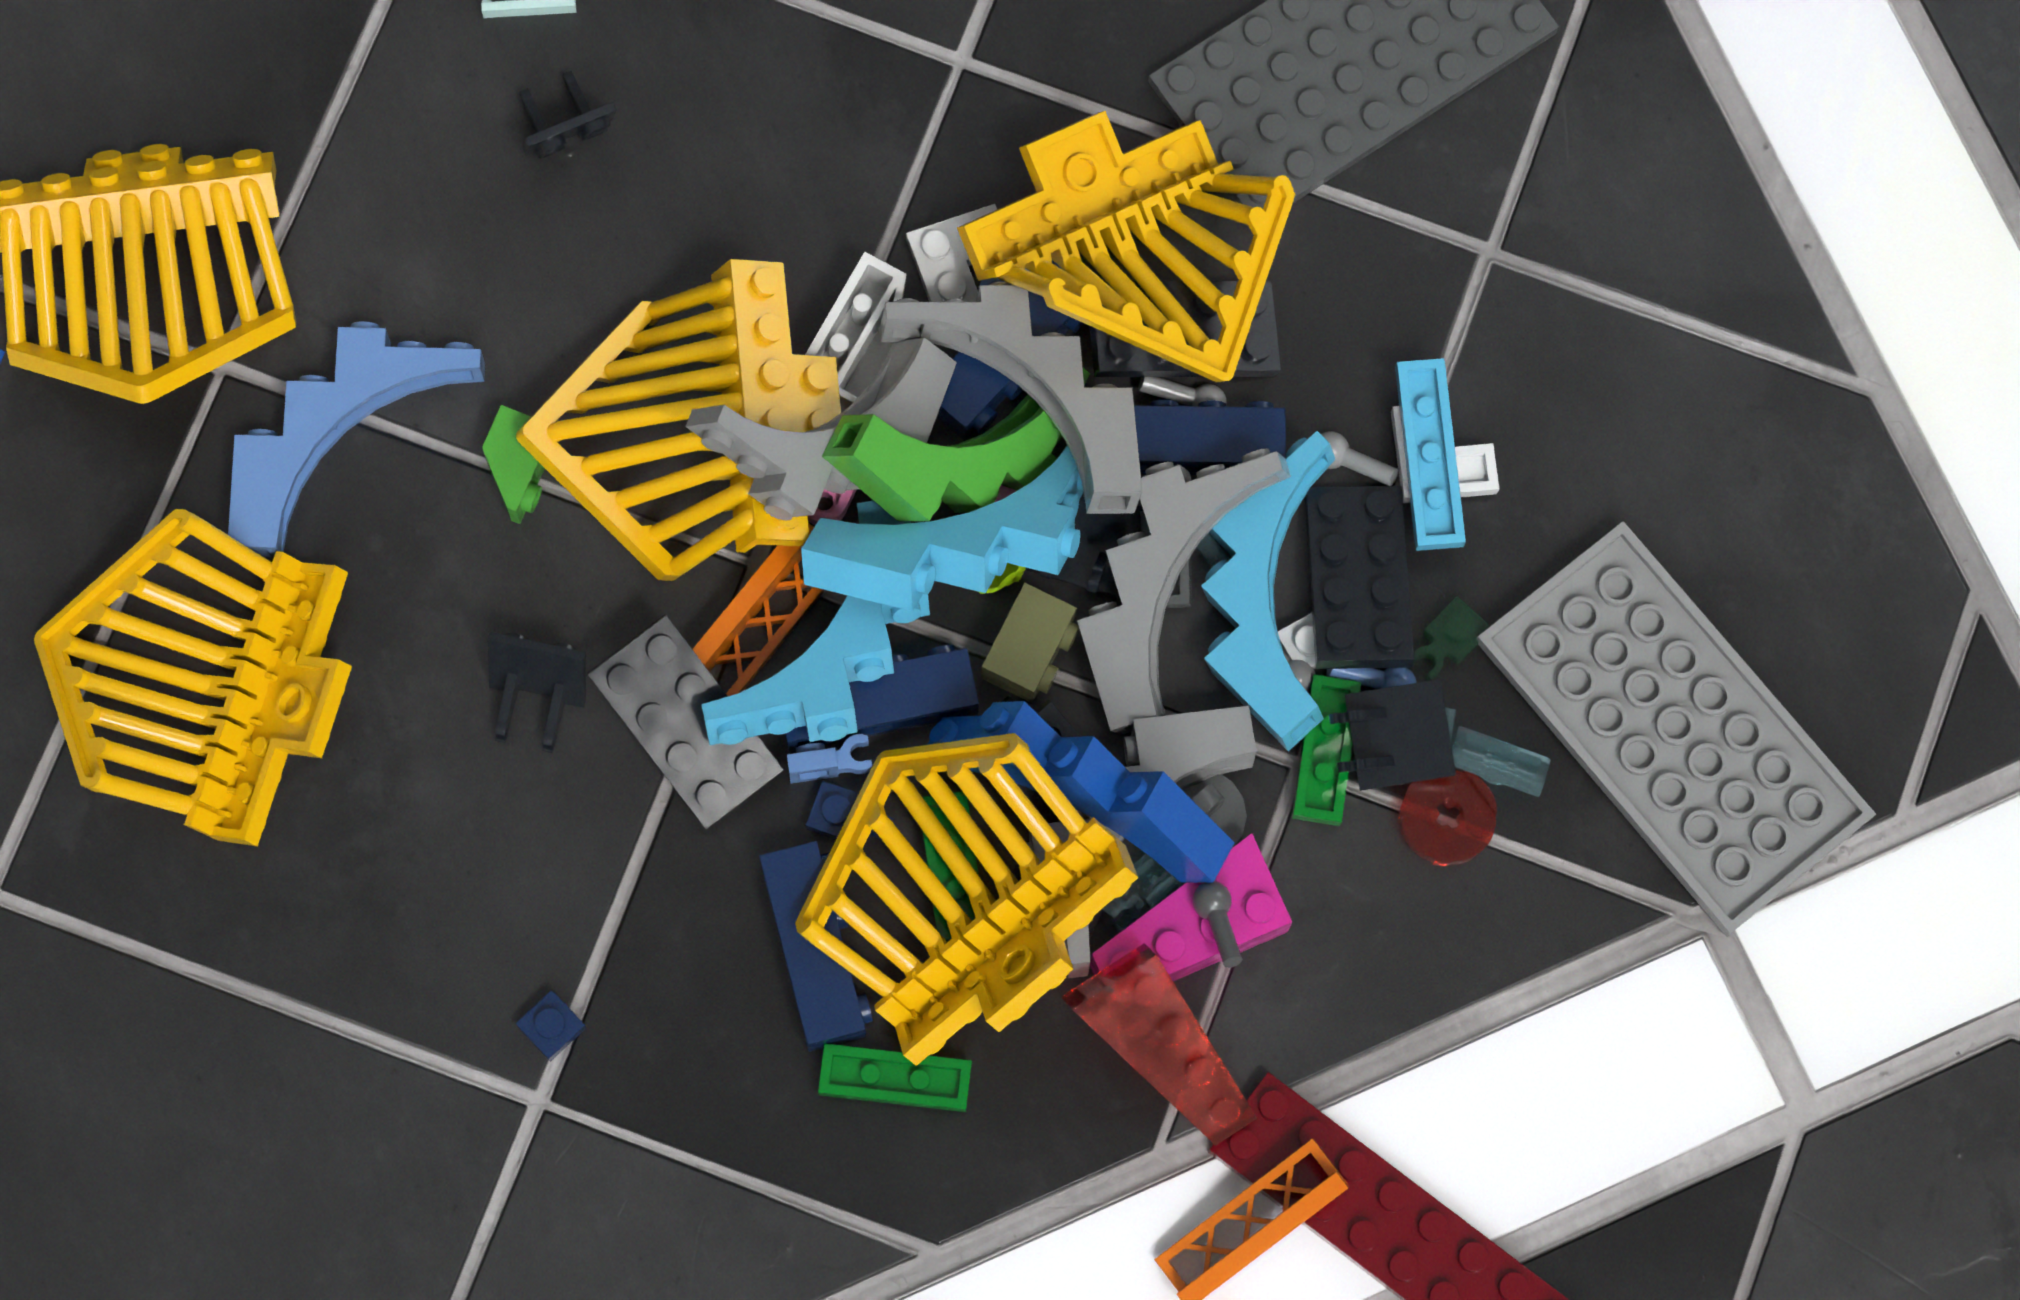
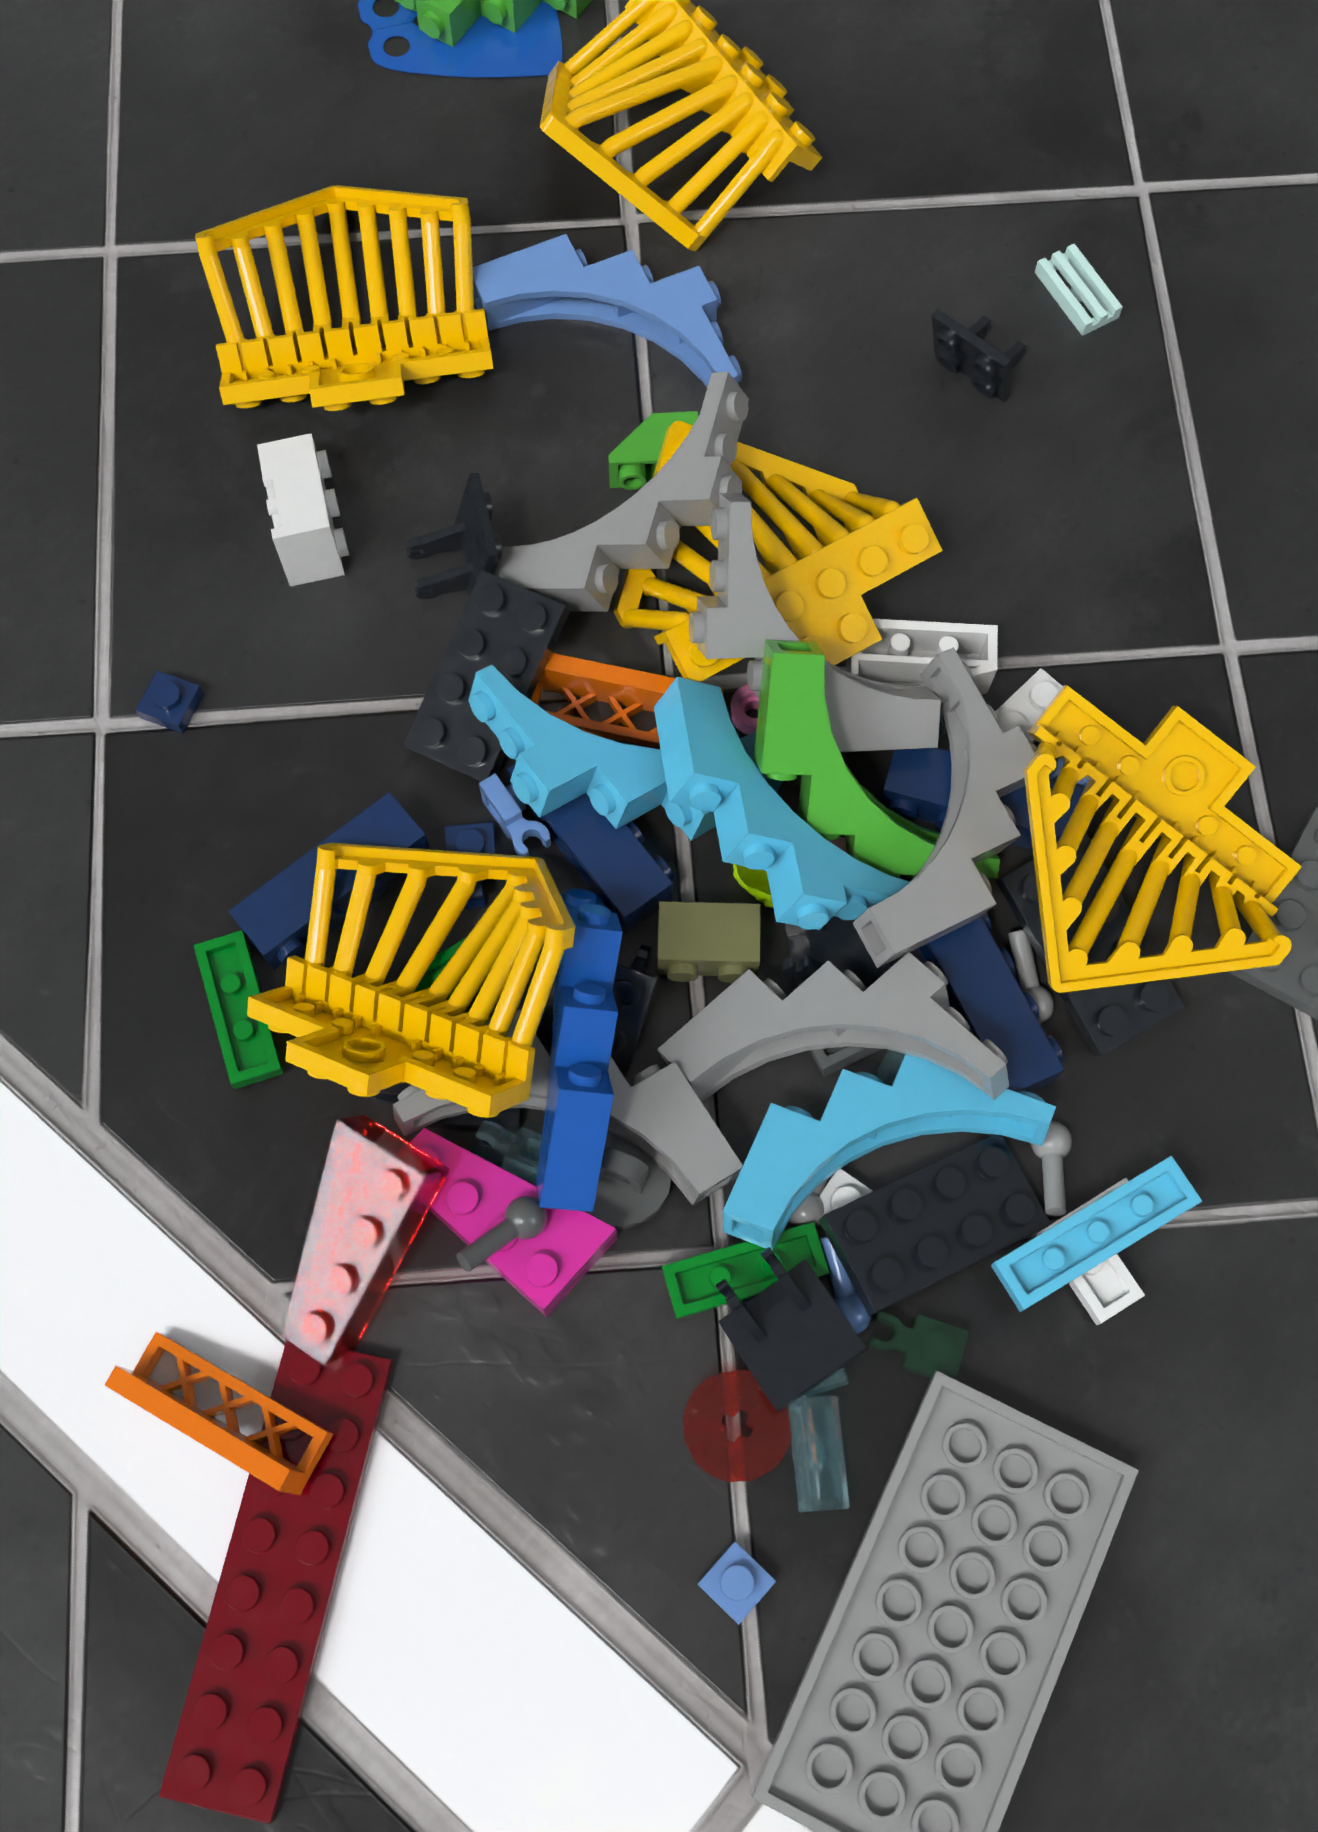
camera: 70 degrees right, 5 degrees down
none -> white wedge [257,433,349,587]
none -> light grey arch [494,372,749,612]
none -> medium blue plate [697,1541,776,1625]

